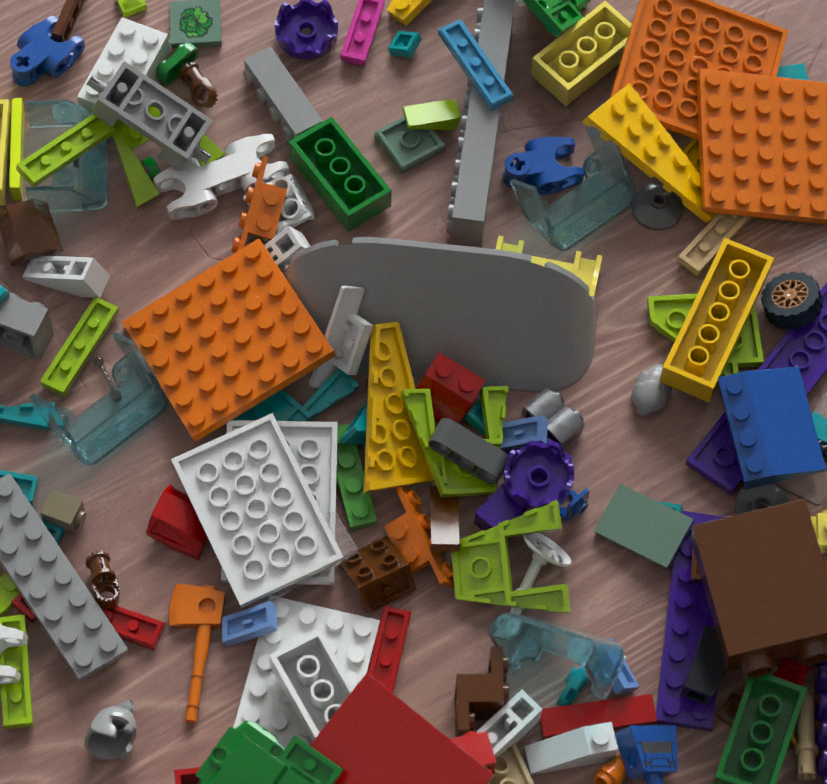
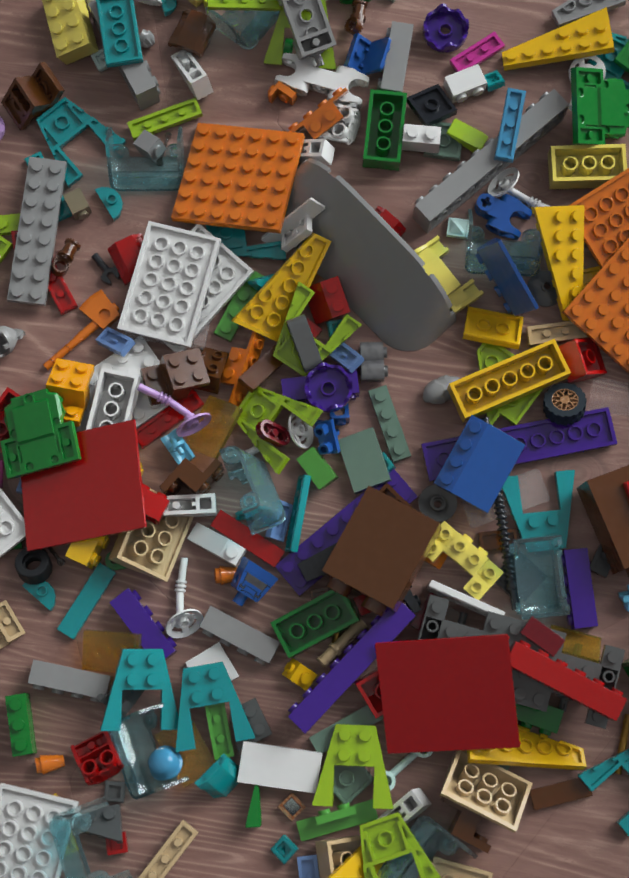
camera: 45 degrees right, 15 degrees up
none -> light orange bracket [46,358,94,427]
none -> black bar [91,253,120,285]
none -> teal plate [95,187,123,221]
none -> light grey brick [133,130,167,162]
none -> lavender dish [137,383,212,437]
none -> reddish brown bracket [140,348,210,406]
none -> medium azure hips [161,428,196,465]
none -> clear yellow tile [186,395,243,459]
none -> dark red plate [256,419,290,447]
none -> orange bracket [267,81,297,106]
none -> teal tile [285,475,311,553]
none -> bright green hinge [296,446,339,490]
none -> blue hips [313,419,341,455]
none -> blue bracket [344,33,391,75]
none -> sand green plate [368,385,411,463]
none -> white brick [402,124,441,153]
none -> black plate [406,84,457,126]
none -> white brick [443,64,487,103]
none -> light aqua tile [446,217,467,239]
none -> yellow tile [462,306,524,350]
none -> blue slope [475,238,539,316]
none -> white dish [488,167,549,207]
none -> red slope [558,338,607,383]

